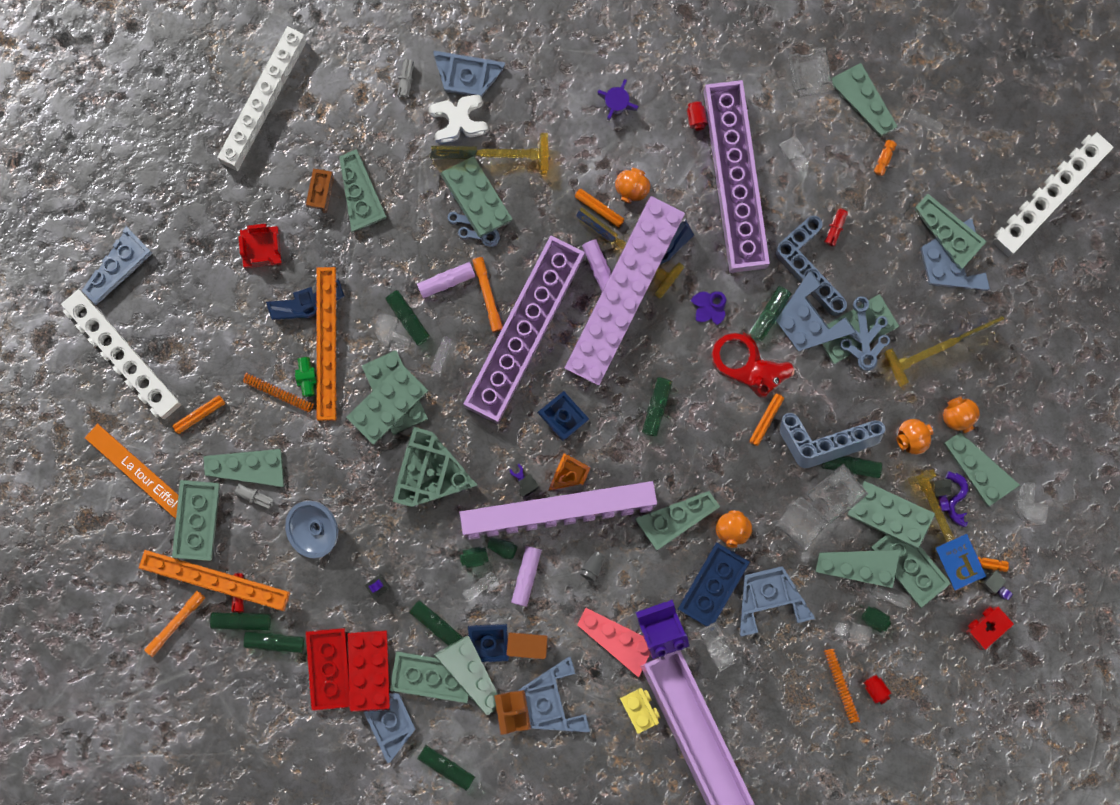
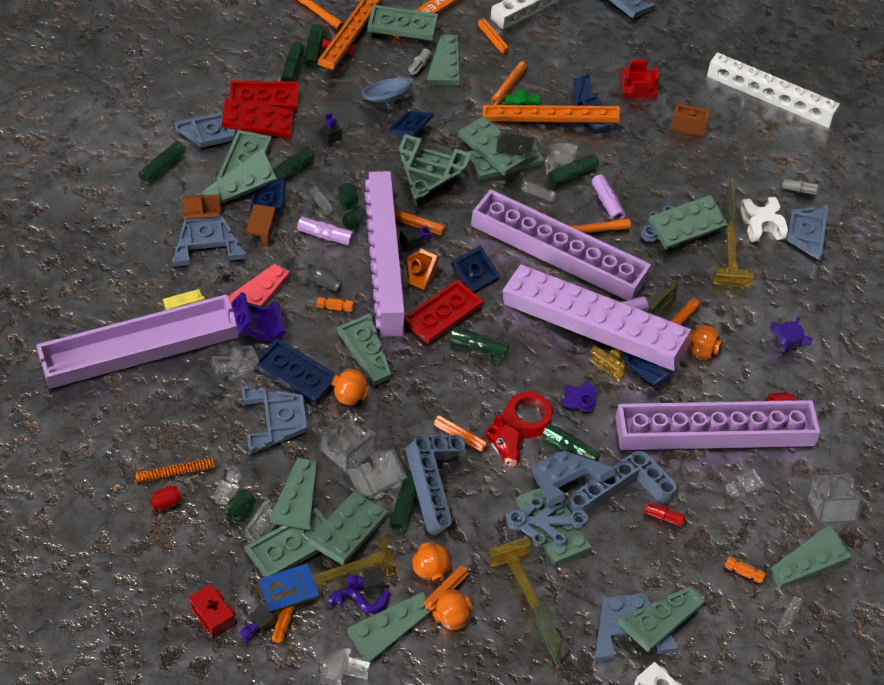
camera: 95 degrees right, 30 degrees down
sand green wing [339,149,387,233] -> none
none -> orange axle [316,297,354,312]
none -> dark blue slope [388,111,434,140]
none -> orange axle [394,210,445,235]
none -> red plate [404,279,483,345]
none -> orange axle [424,566,469,611]
none -> clear smoke bracket [496,132,535,158]

